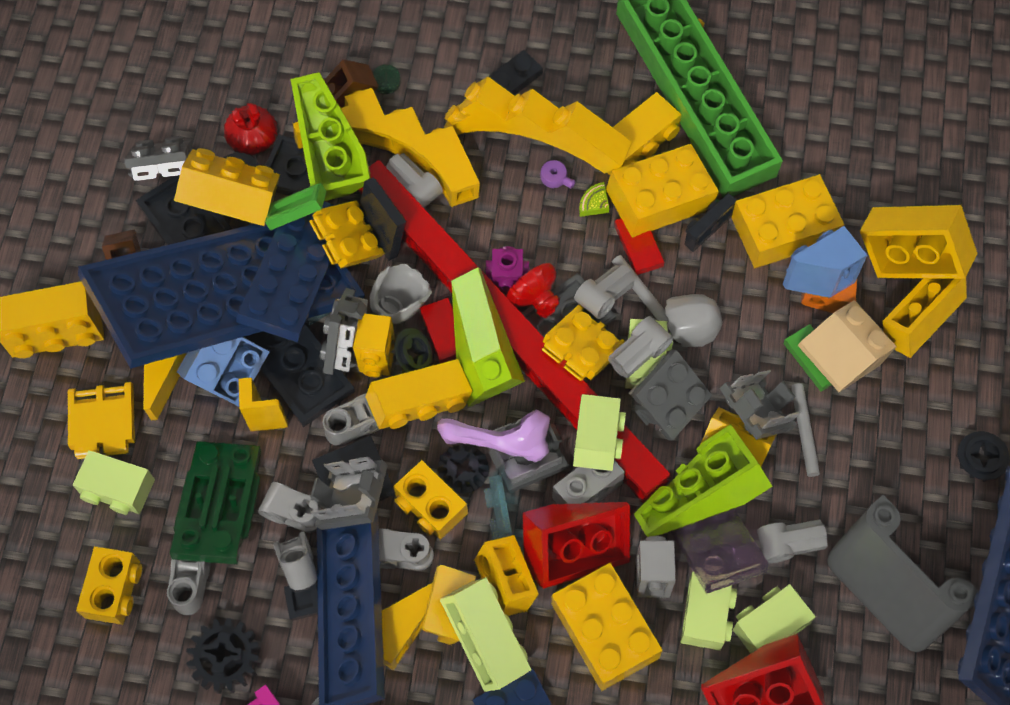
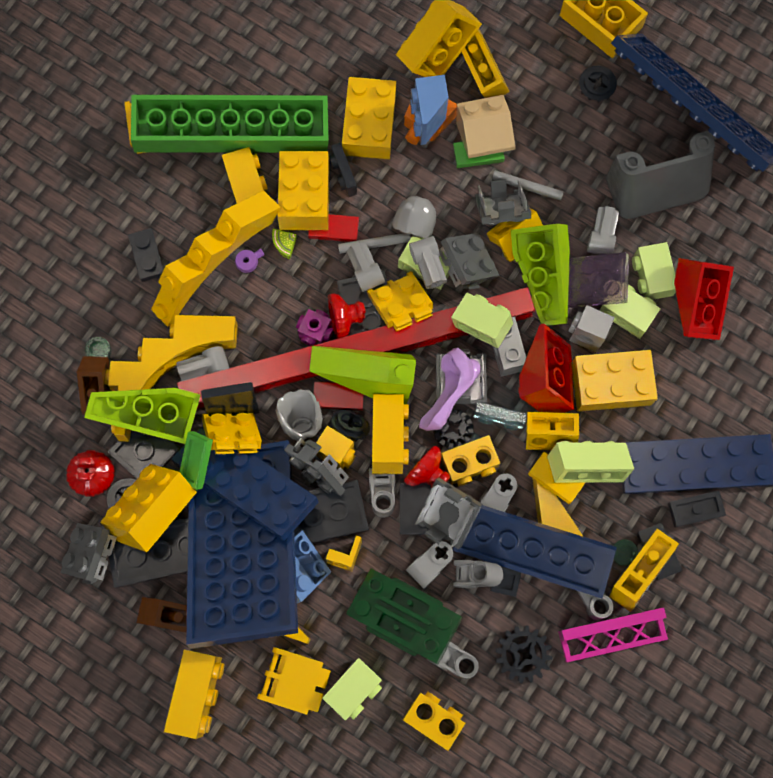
camera: 70 degrees left, 10 degrees up
none -> red hair [404,446,450,488]

